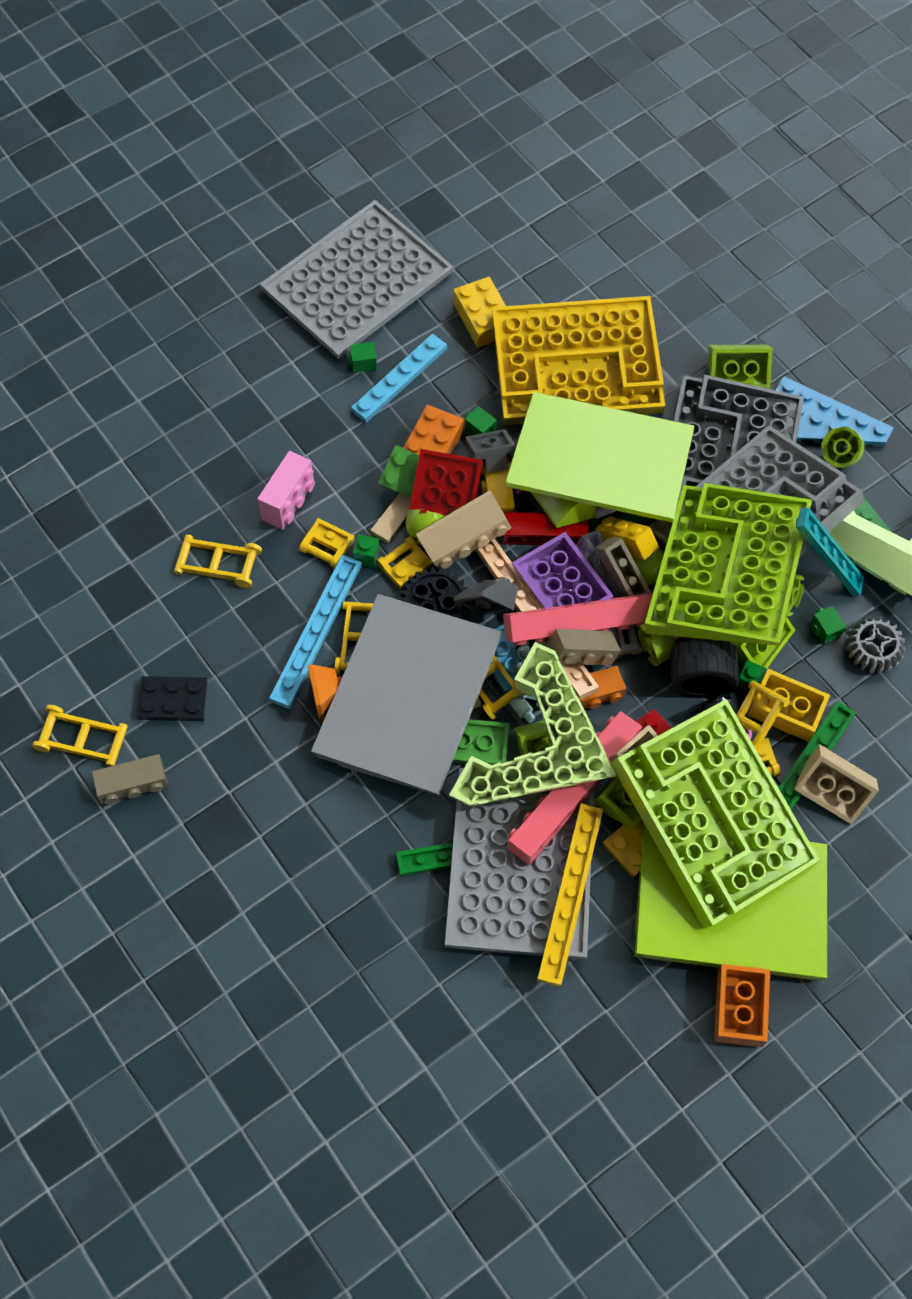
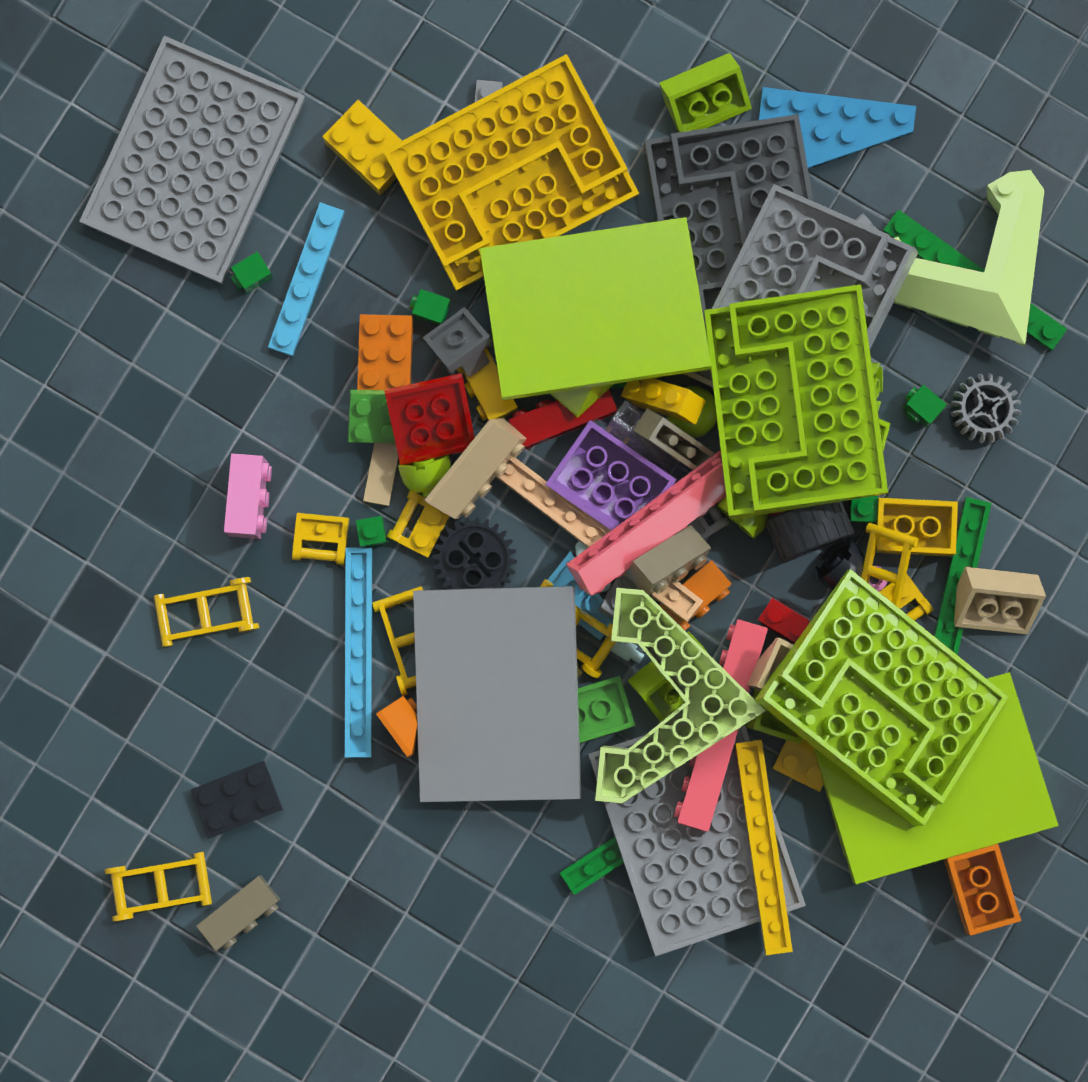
camera: 20 degrees left, 20 degrees up
dark grey slope [453,577,518,615] -> none
teal plate [796,507,864,596] -> none
lime cylinder [821,426,865,468] -> none

